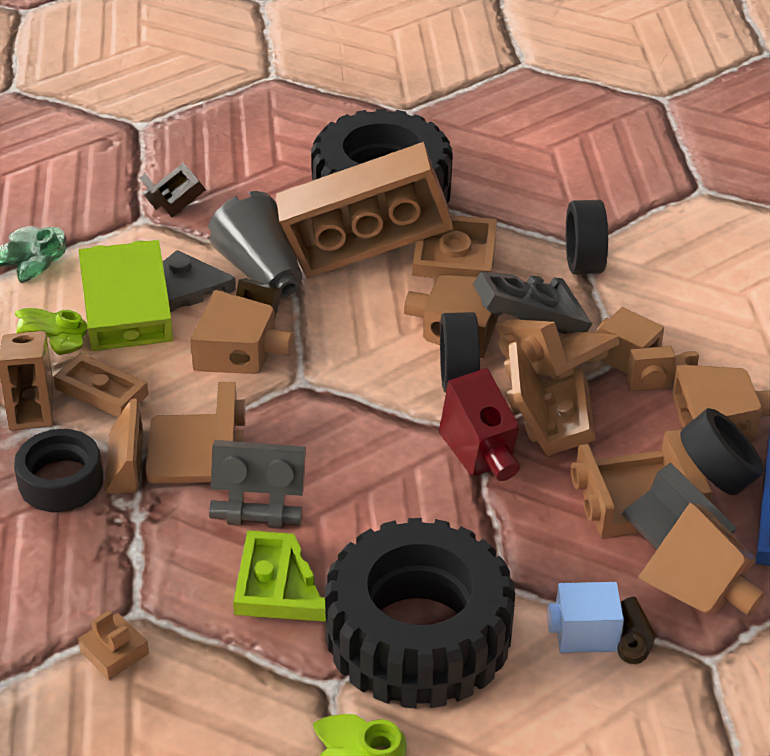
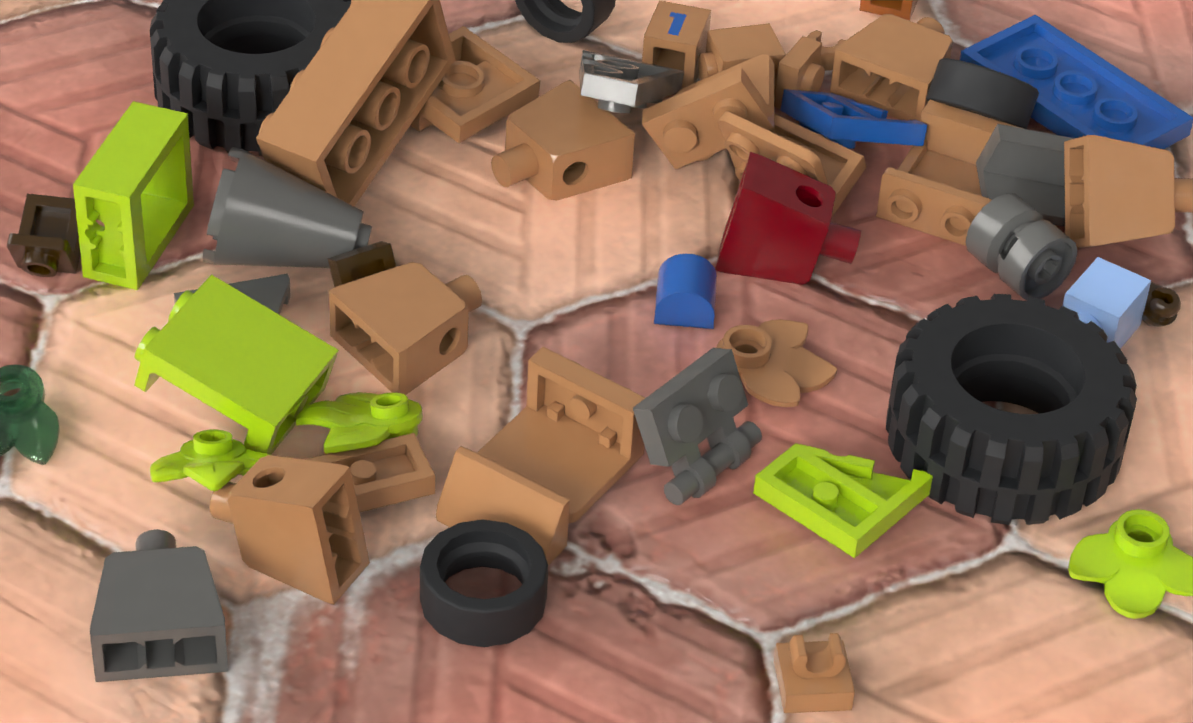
camera: 55 degrees left, 0 degrees up
black tyre [440,312,480,393] -> none
none -> lime window [73,101,194,290]
none -> lime plate [295,392,423,454]
none -> medium nougat brick [642,0,711,88]
none -> blue brick [654,254,717,329]
none -> medium nougat plate [716,319,837,407]
none -> blue wing [780,89,927,149]
none -> dark grey wheel [965,193,1078,300]

